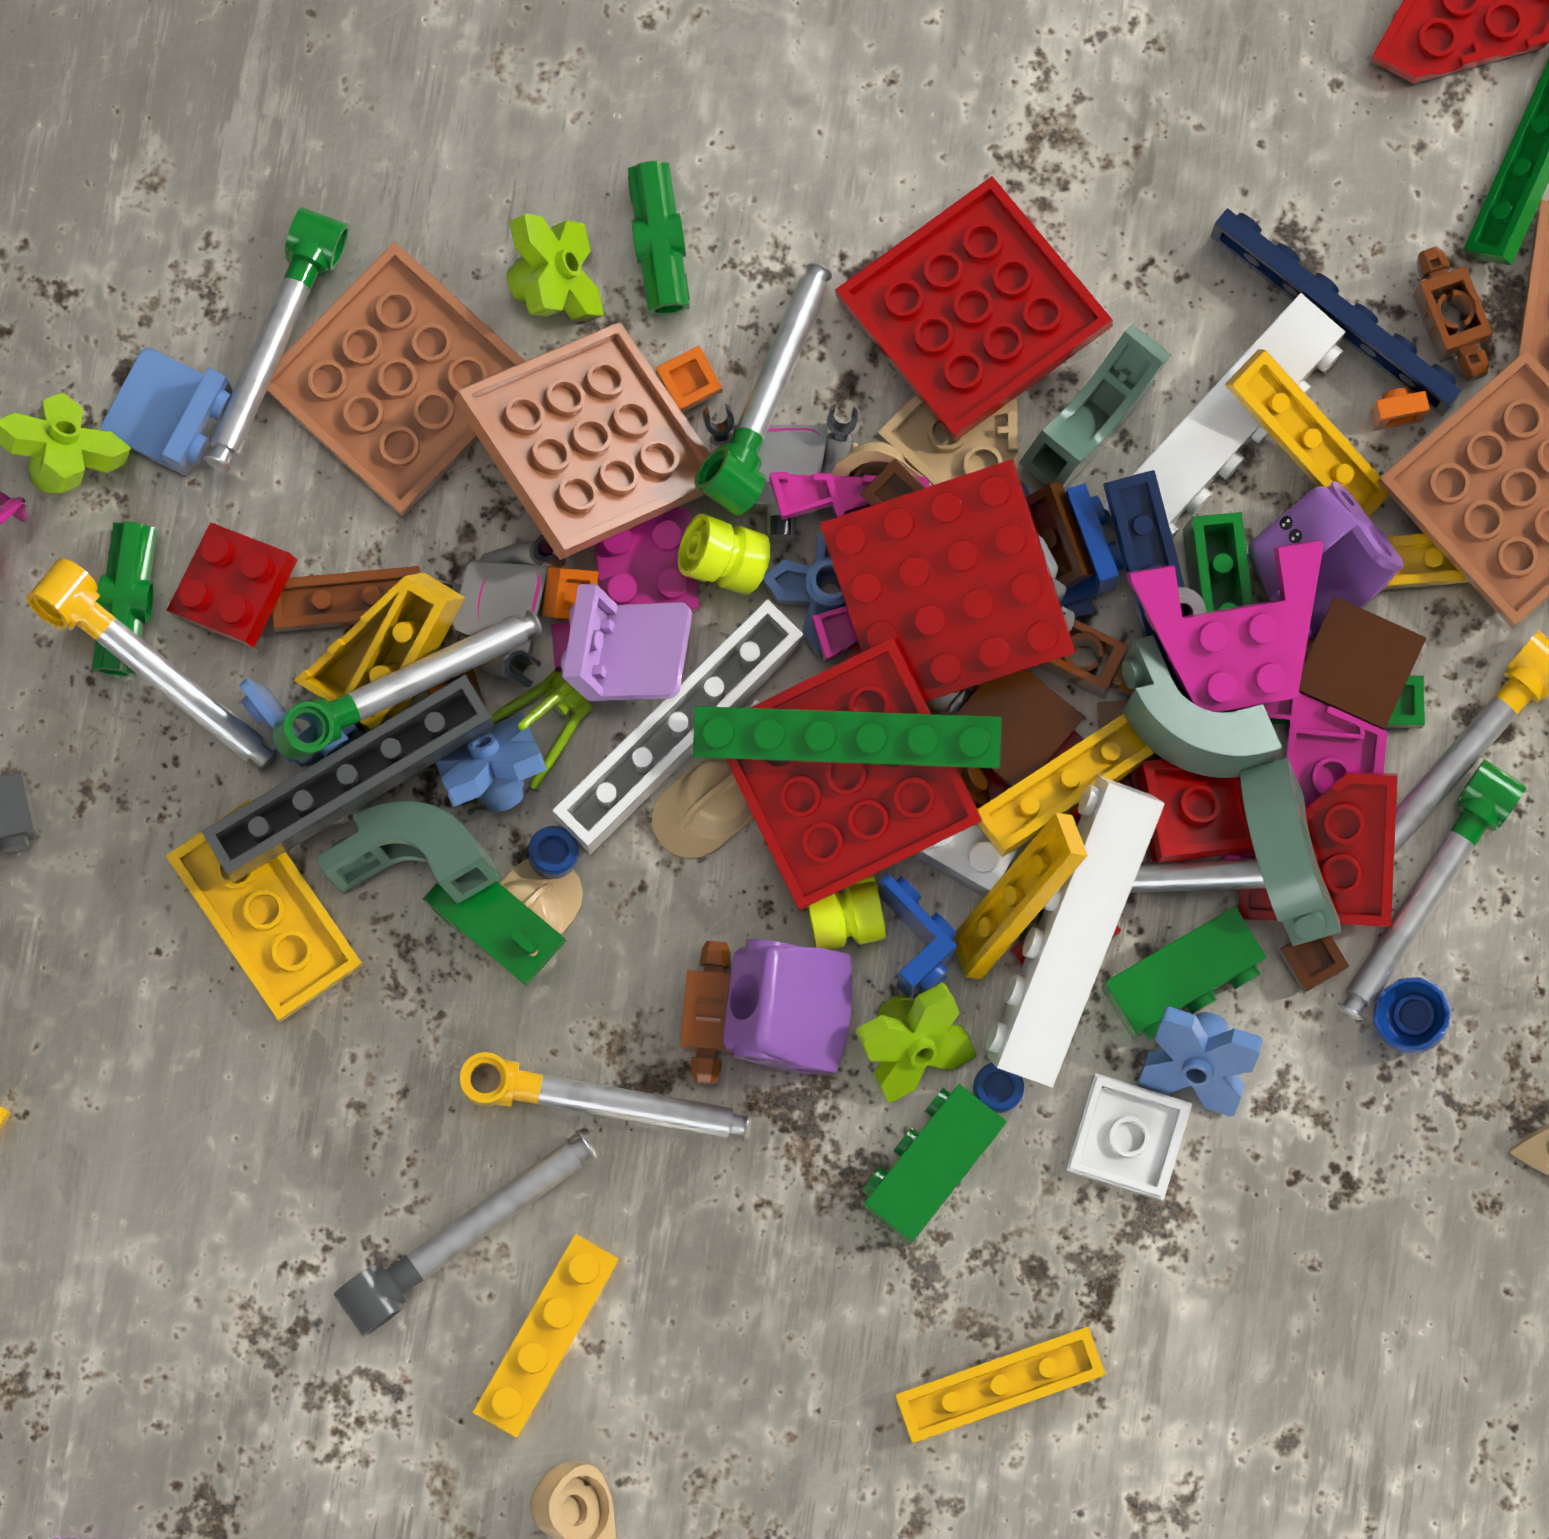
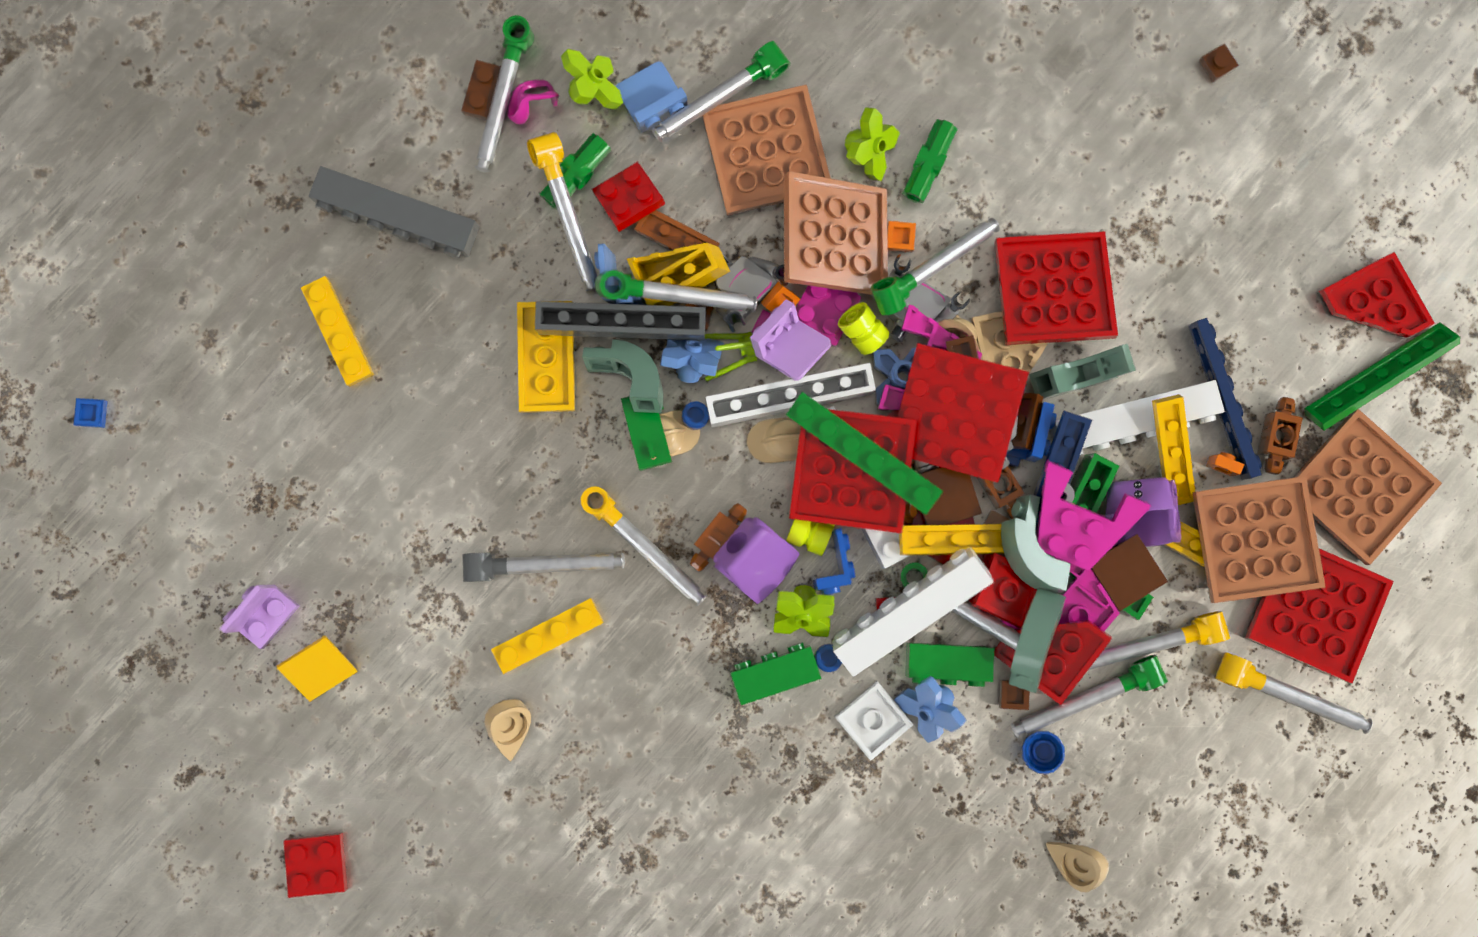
camera: 30 degrees right, 5 degrees up
yellow plate [895,1326,1106,1444] -> none
yellow plate [953,813,1088,979] -> none

